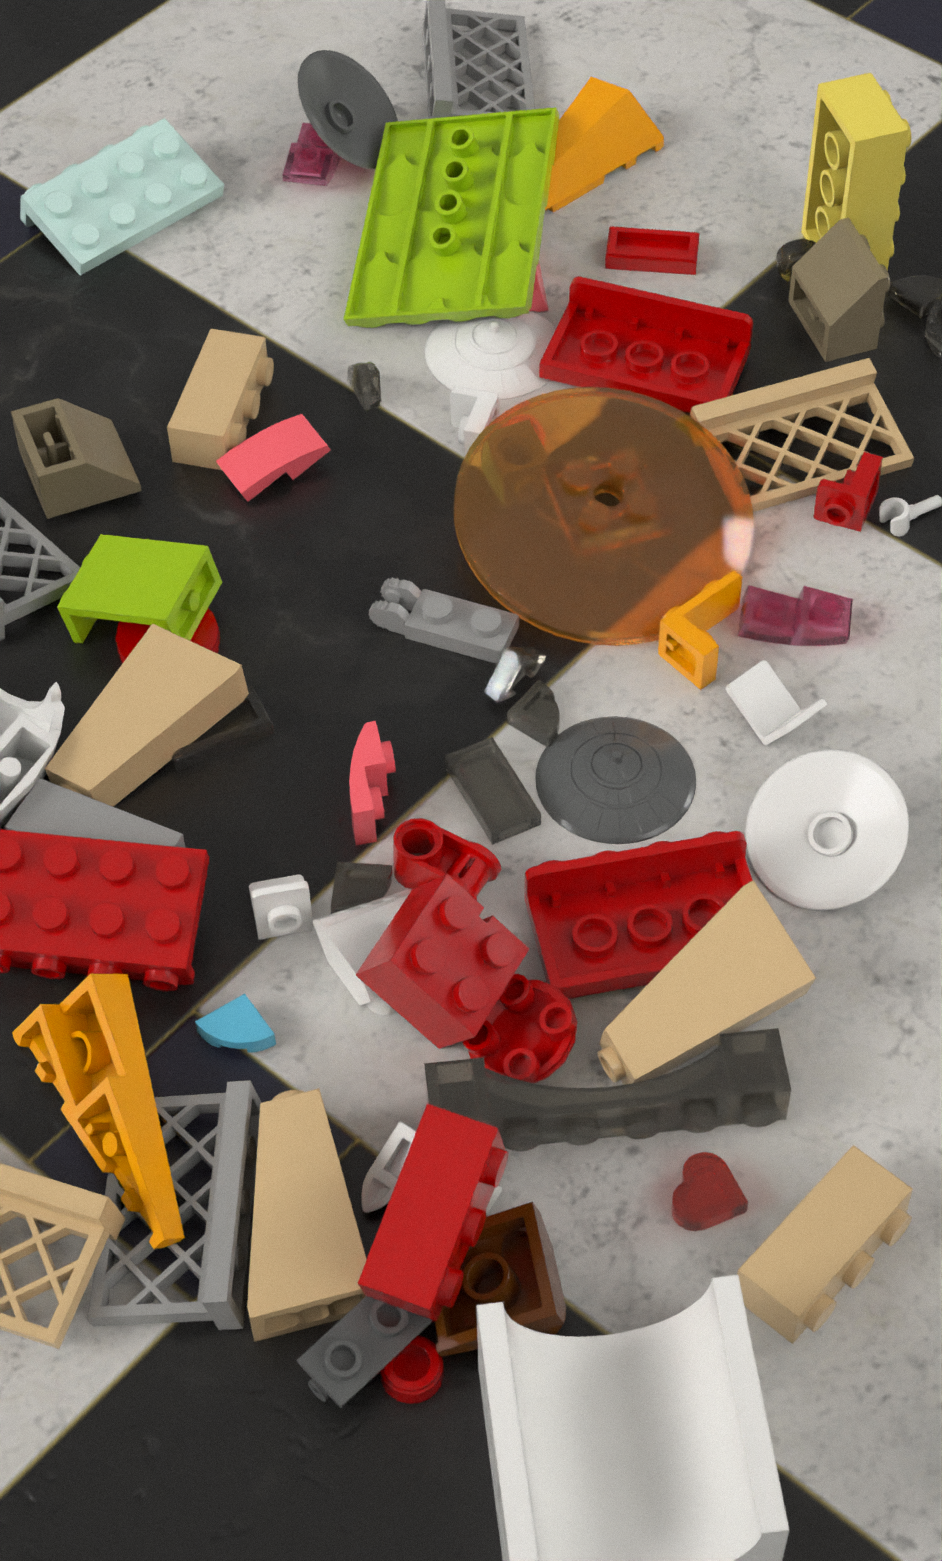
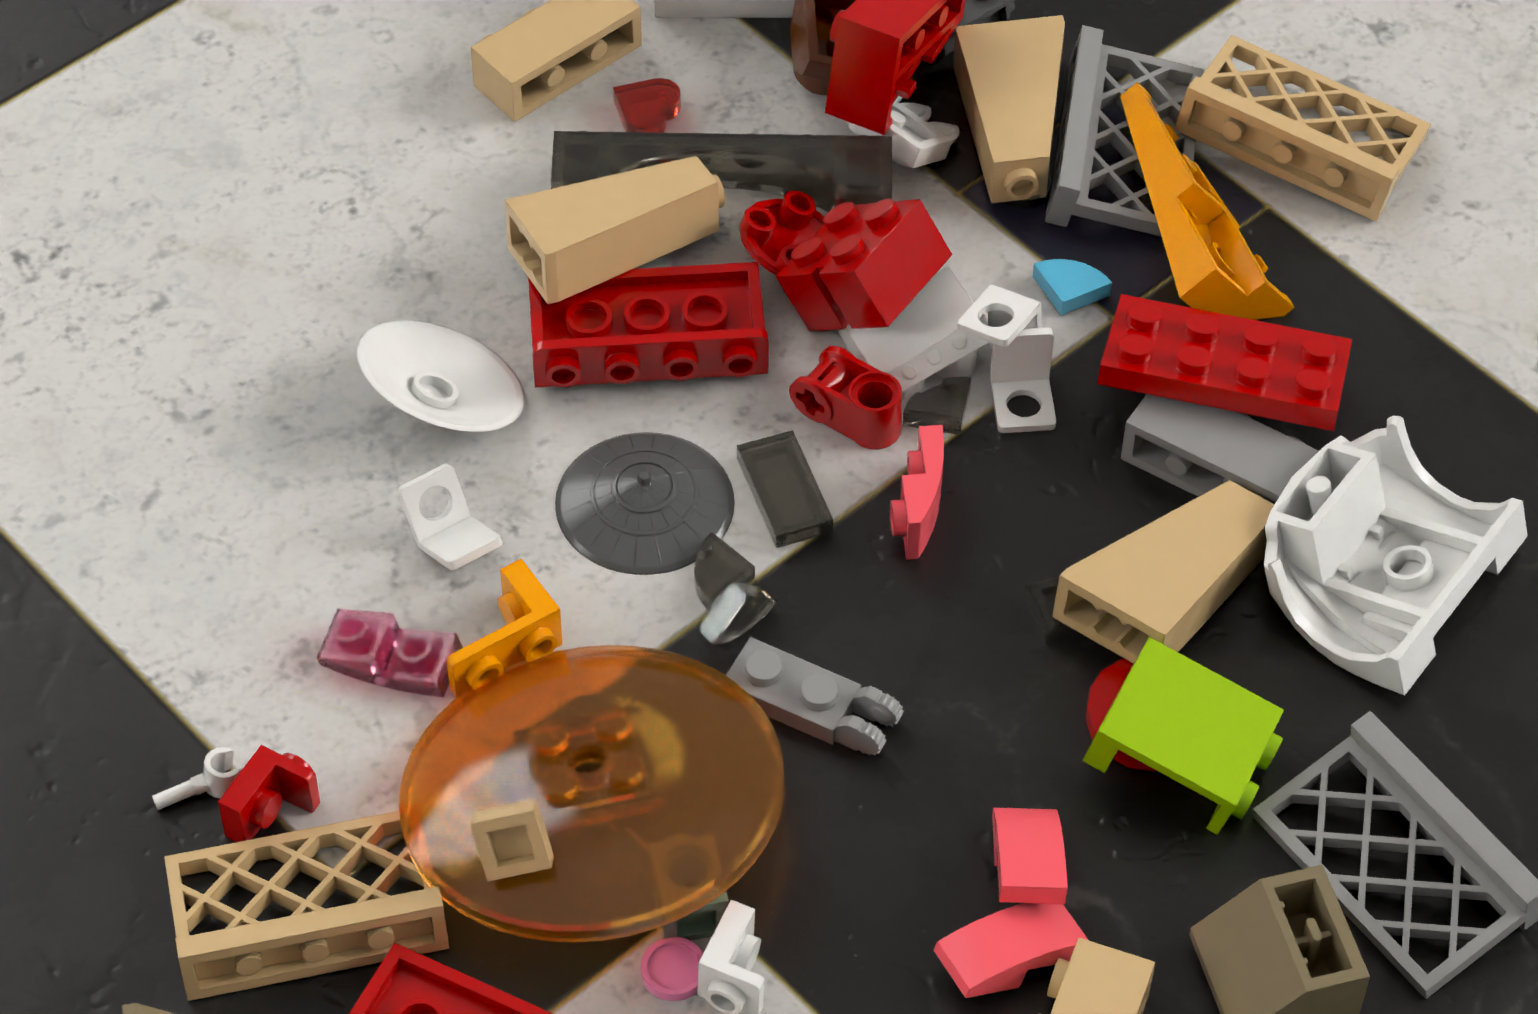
camera: 175 degrees left, 0 degrees up
none -> tan tile [469,798,554,882]
none -> white bracket [957,284,1042,349]
none -> coral slope [992,807,1068,904]

